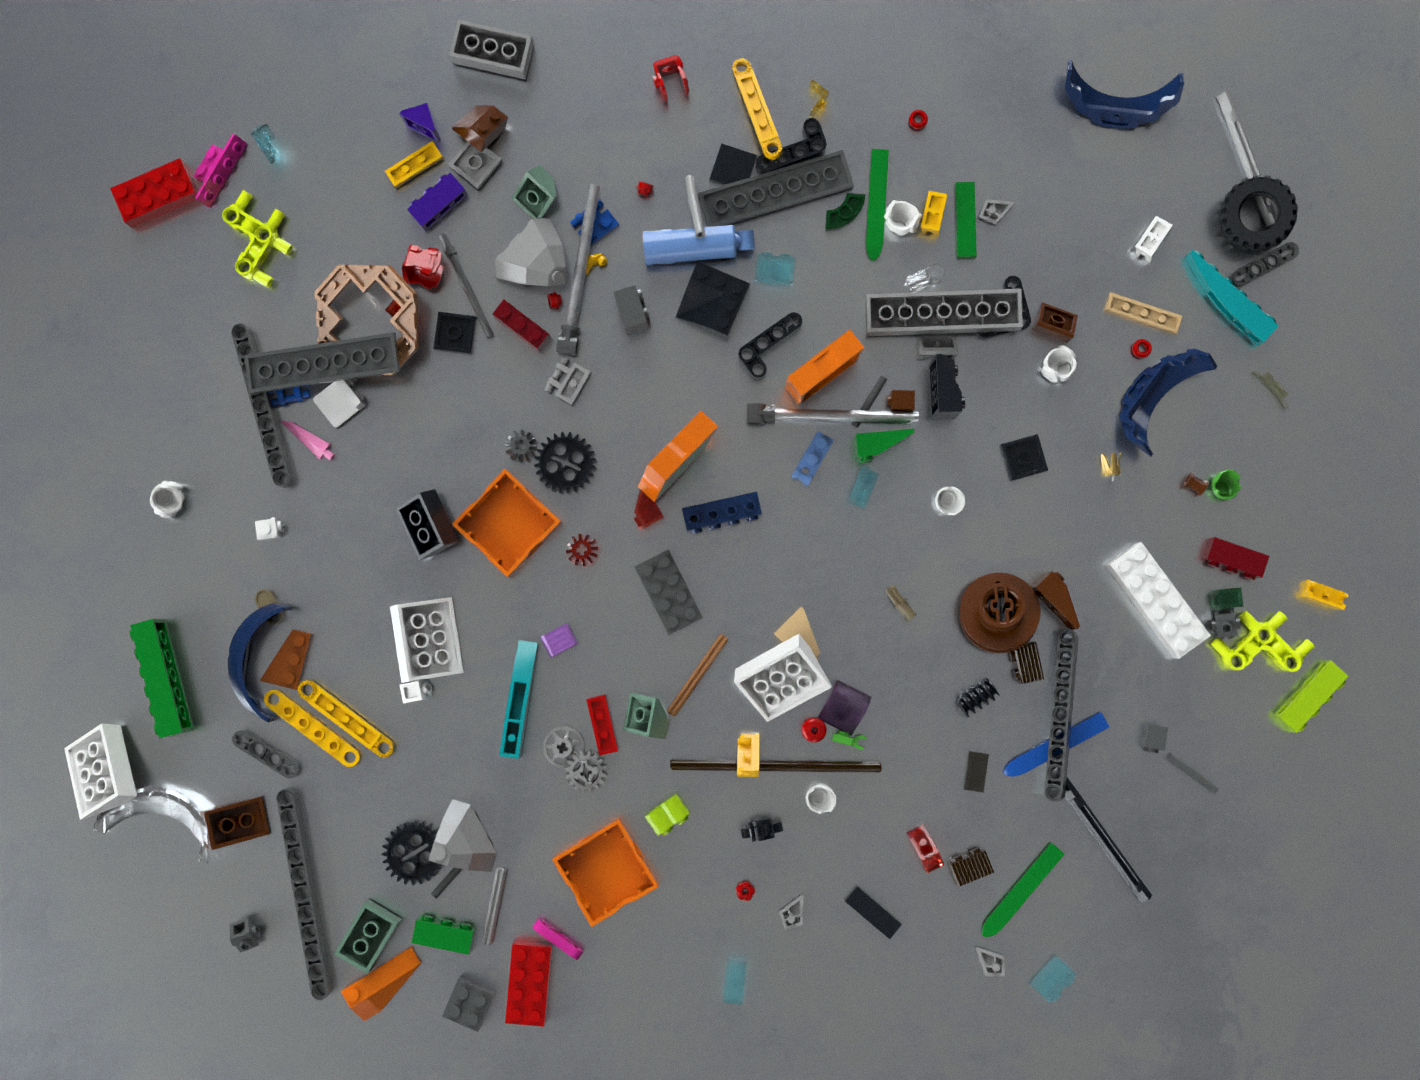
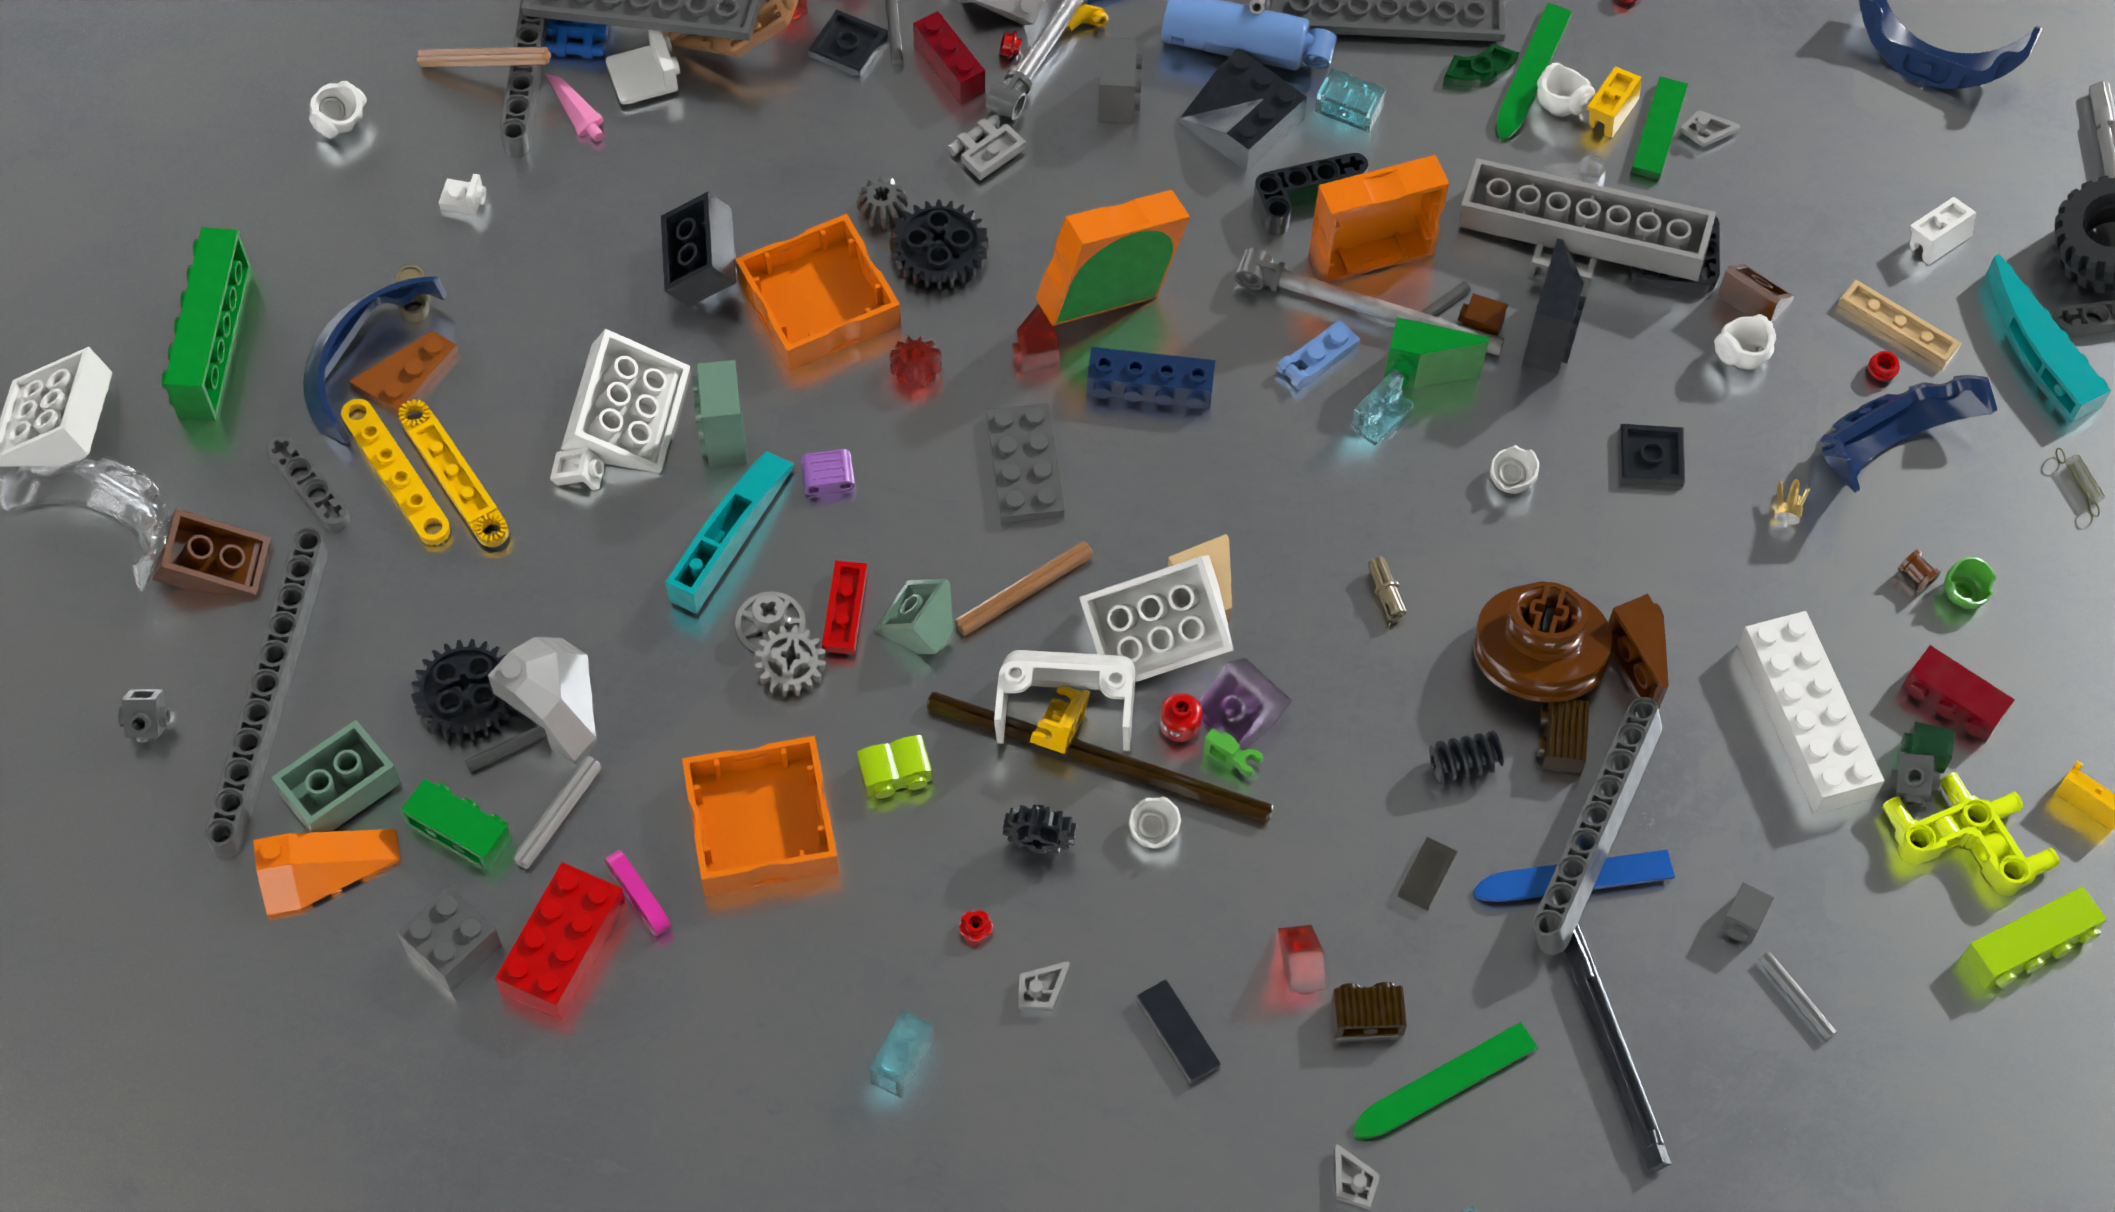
camera: 15 degrees right, 25 degrees down
none -> medium nougat axle [416,47,551,67]
none -> sand green brick [692,360,747,468]
none -> white windscreen [994,650,1135,751]

